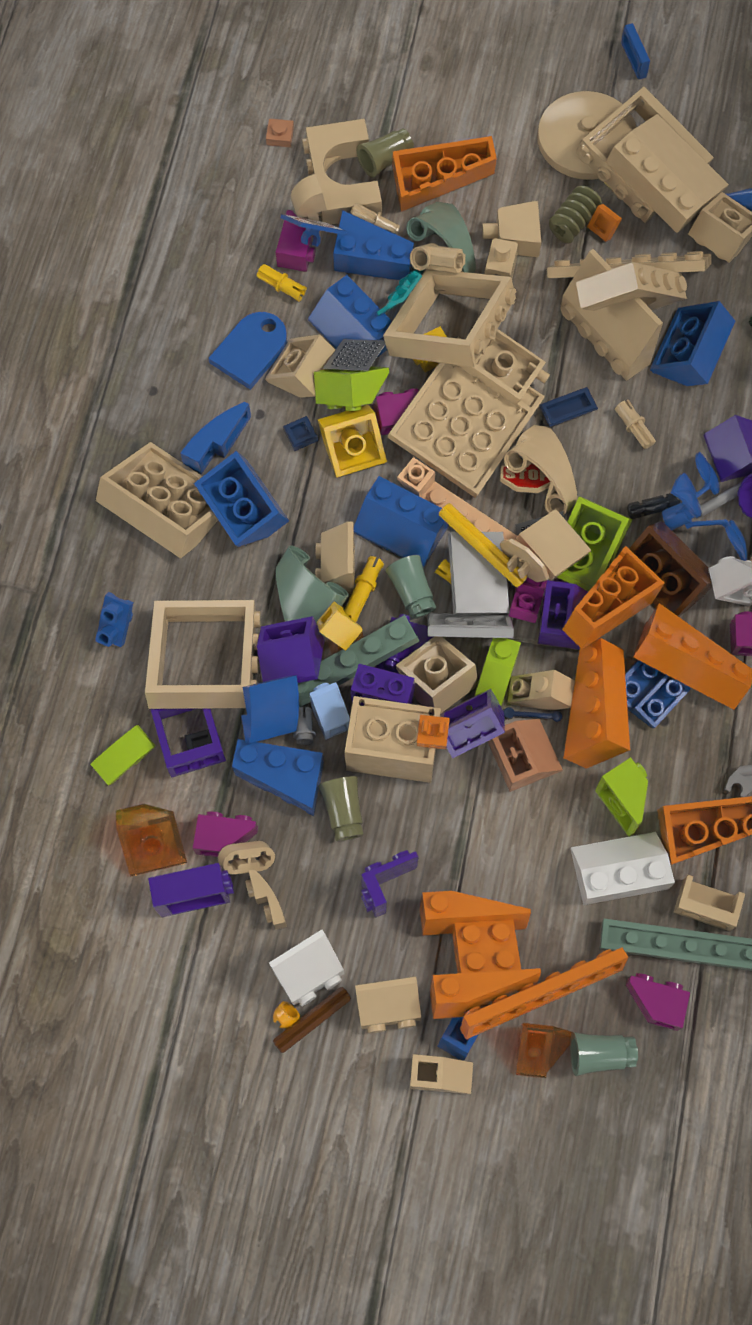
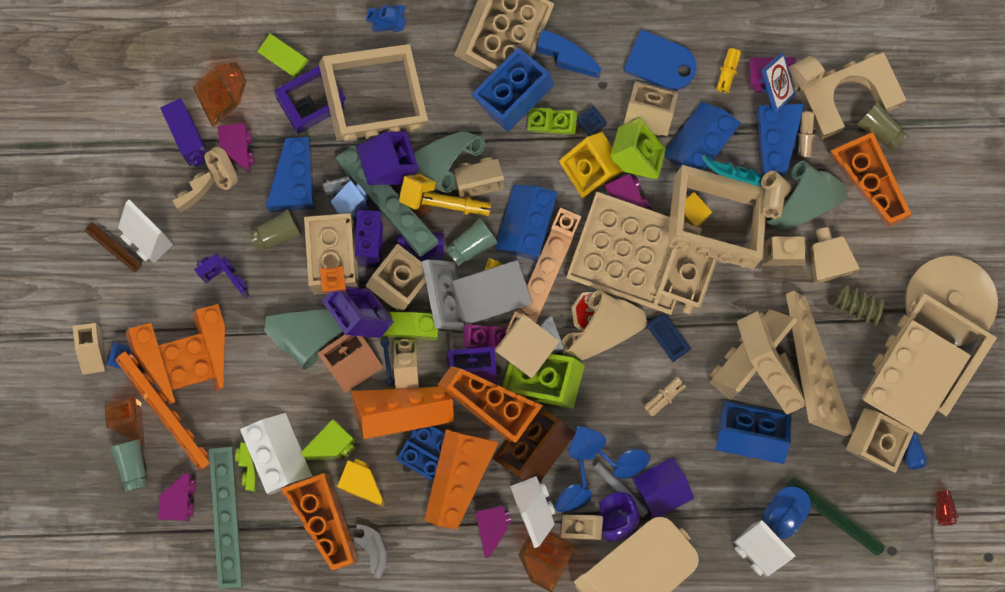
camera: 75 degrees right, 10 degrees up
blue slope [241,675,299,744] -> none
nougat plate [266,119,294,147] -> none
light orange hinge [273,1001,300,1028] -> none
dark grey sticker [323,339,386,371] -> none
tan slope [355,977,421,1033] -> none
yellow axle [439,503,527,587] -> none
tan piece [500,538,549,582] -> none
orange tile [587,204,622,242] -> none
black axle [627,493,680,519] -> none
tan panel [673,874,745,932] -> none
none -> lime slope [235,443,258,492]
none -> sand green panel [264,309,345,370]
none -> yellow slope [337,459,385,507]
none -> lime slope [527,108,577,134]

